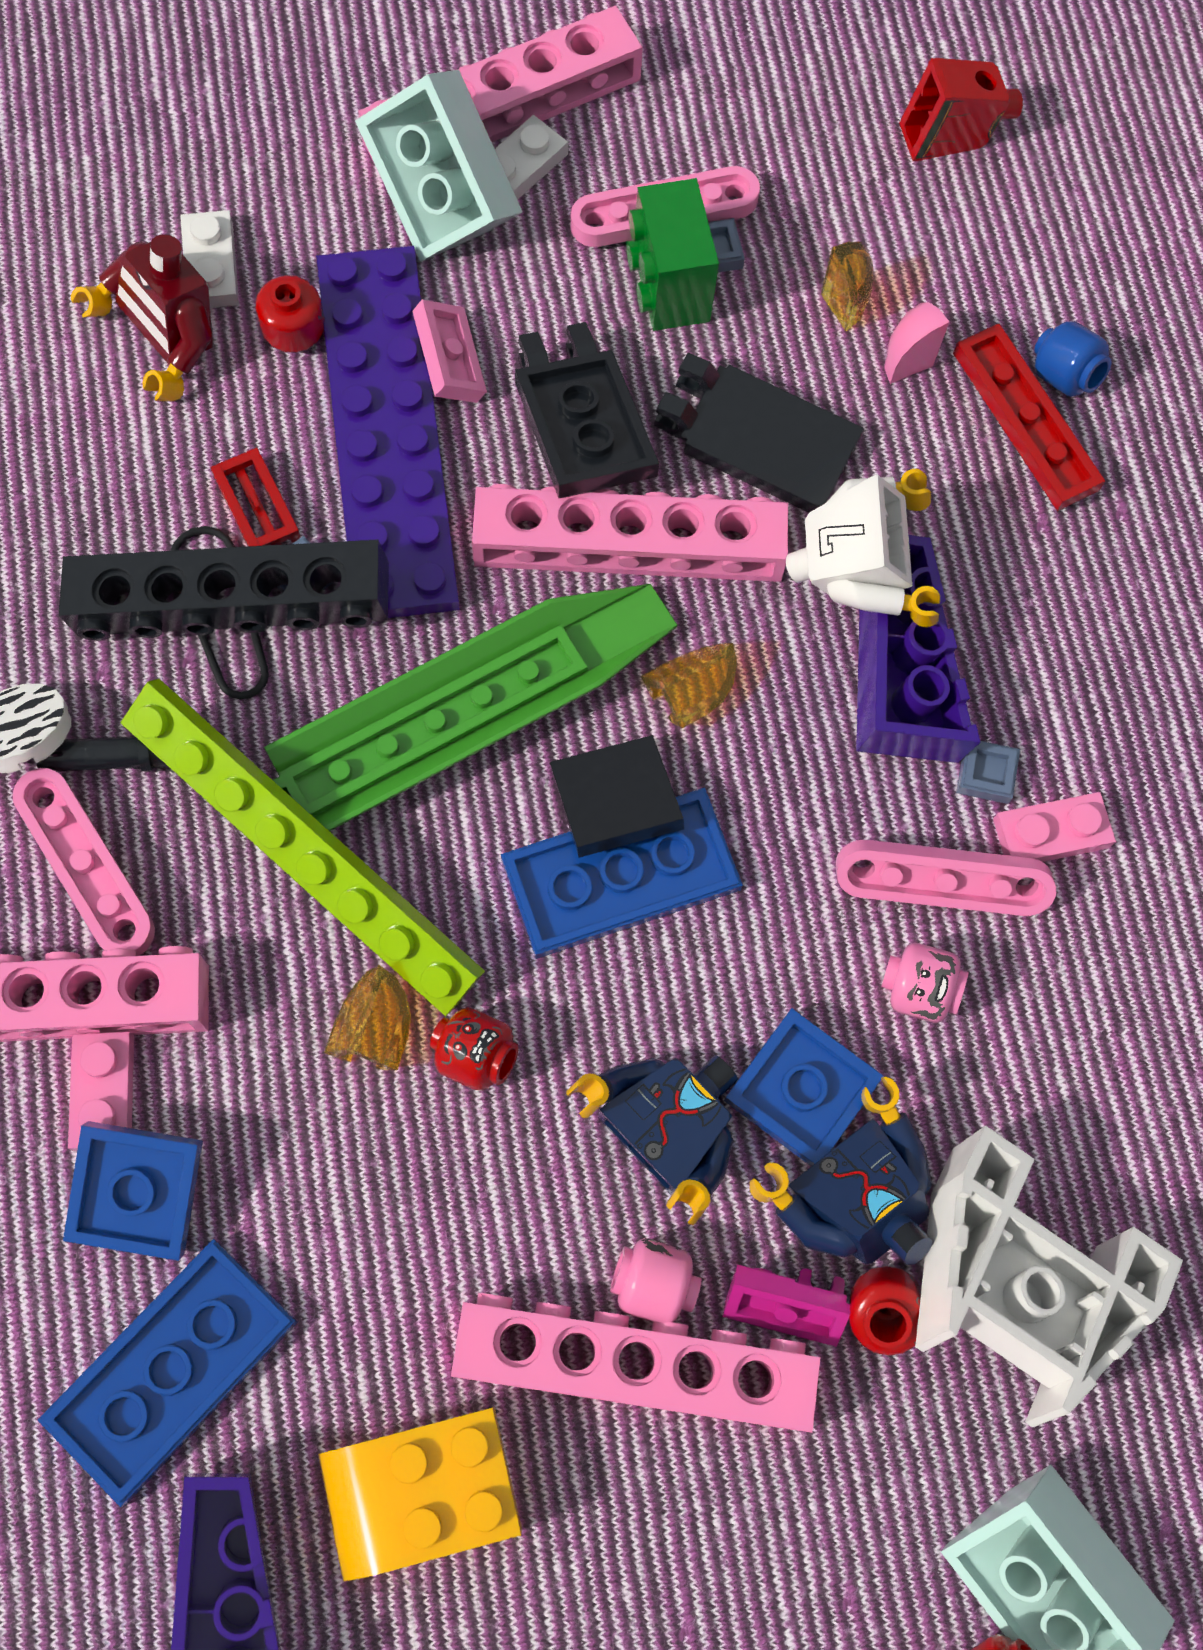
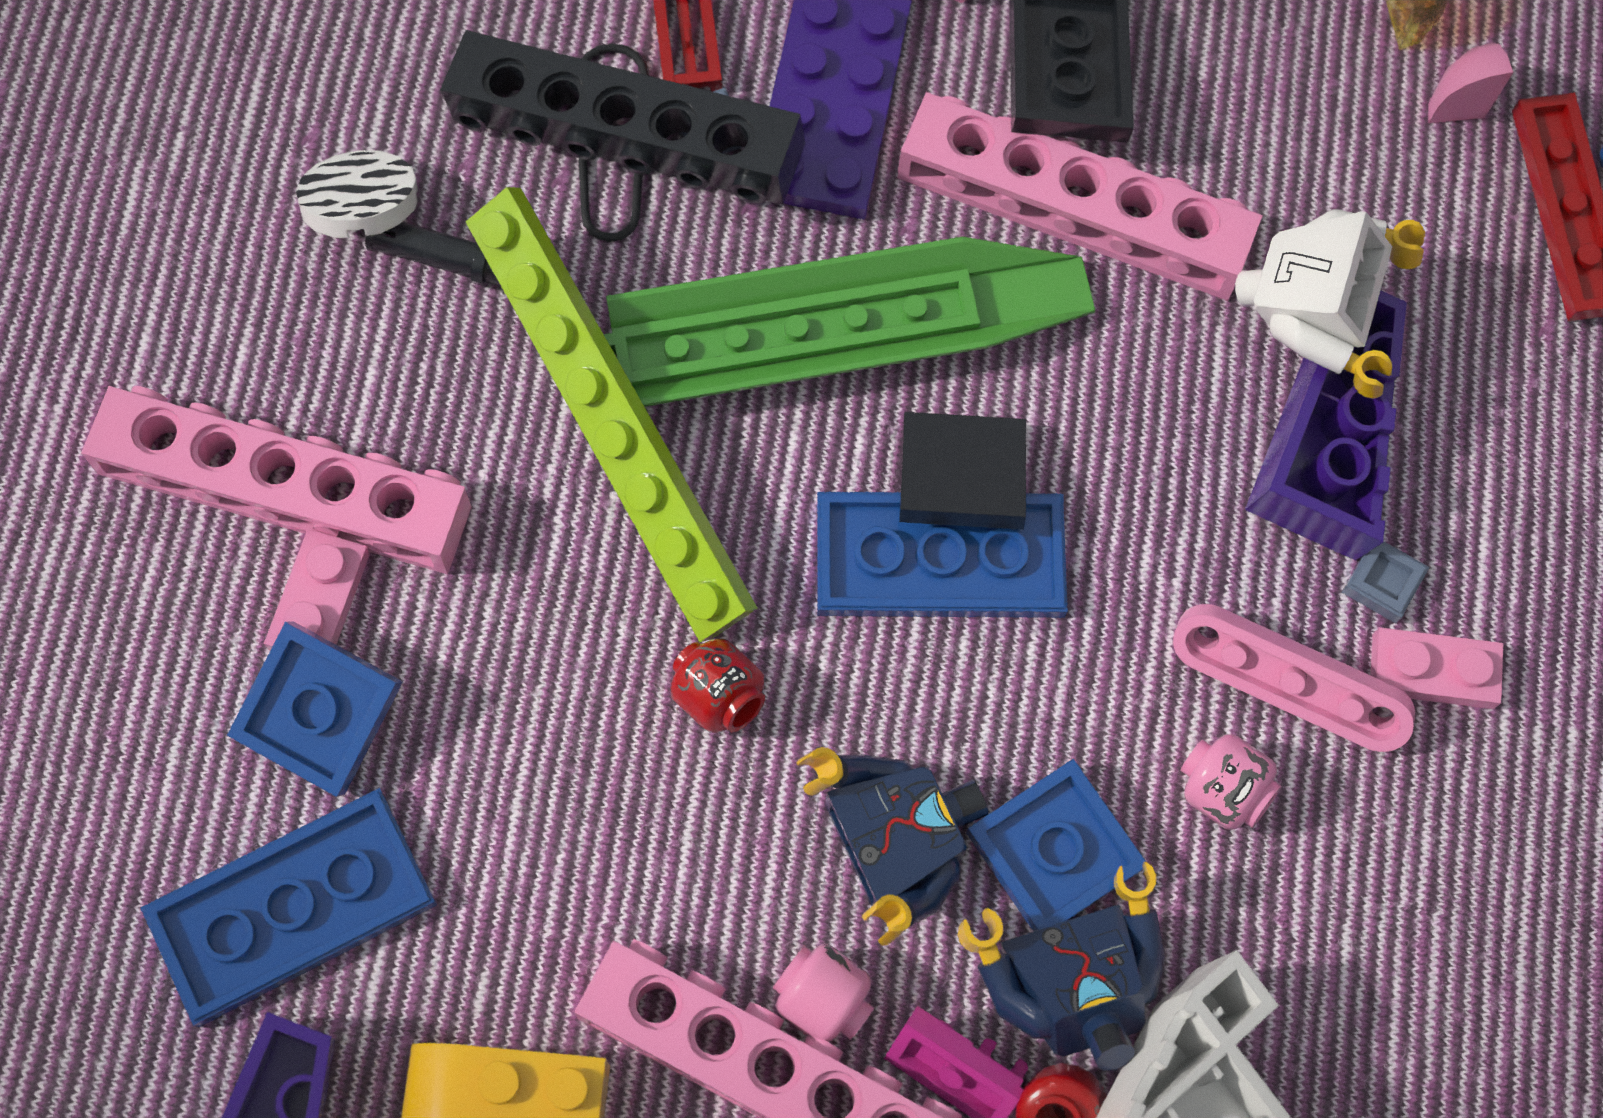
camera: 20 degrees right, 0 degrees up
bright pink plate [13,768,155,956] -> none
clear yellow brick [324,965,411,1070] -> none
clear yellow brick [641,643,737,728] -> none
black tile [654,353,864,513] -> none

